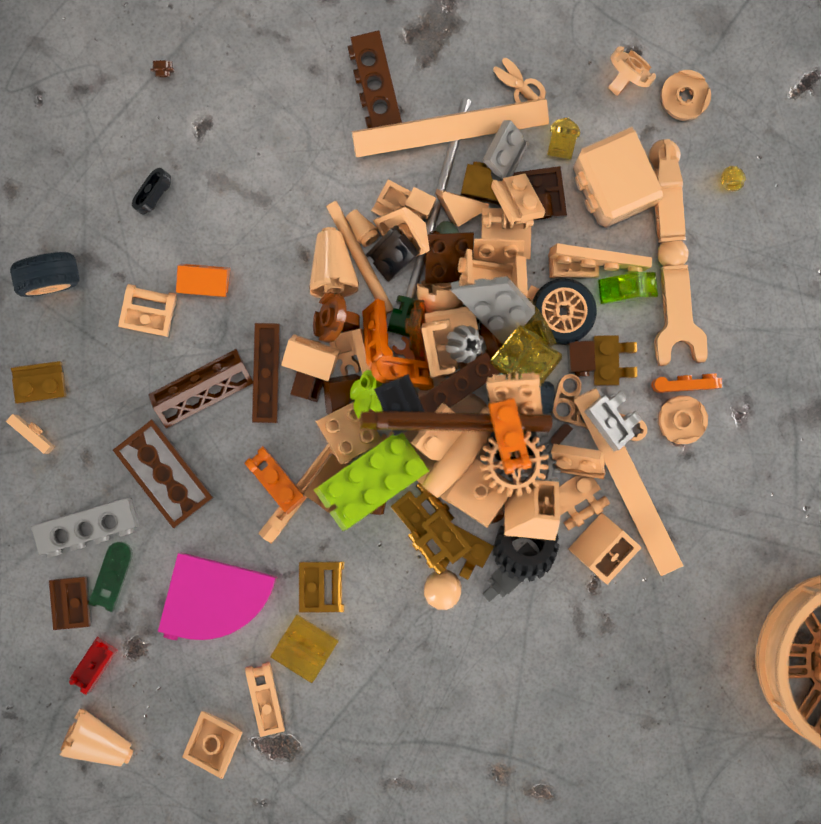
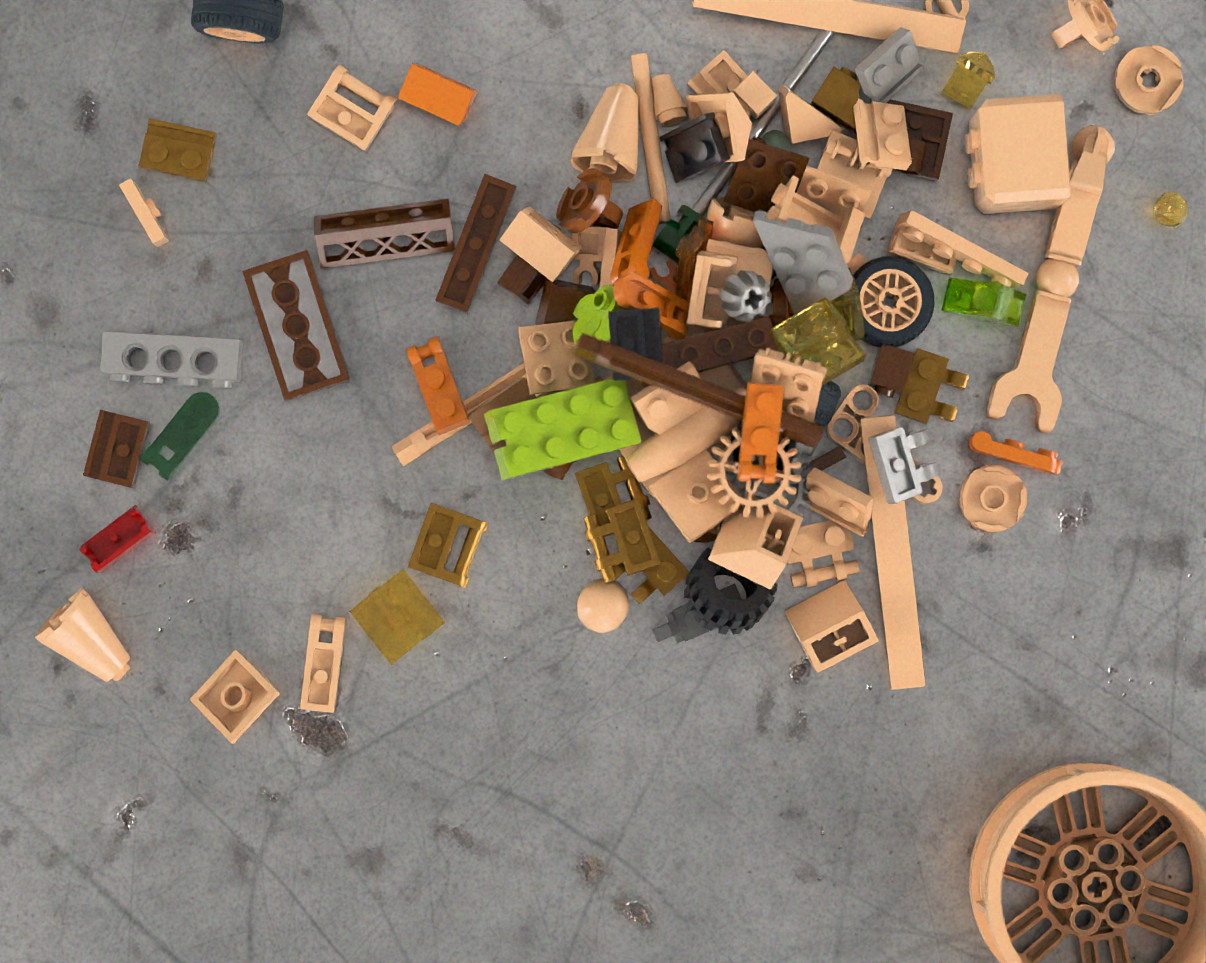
camera: 15 degrees right, 0 degrees up
dark pink brick [158,552,277,640] -> none

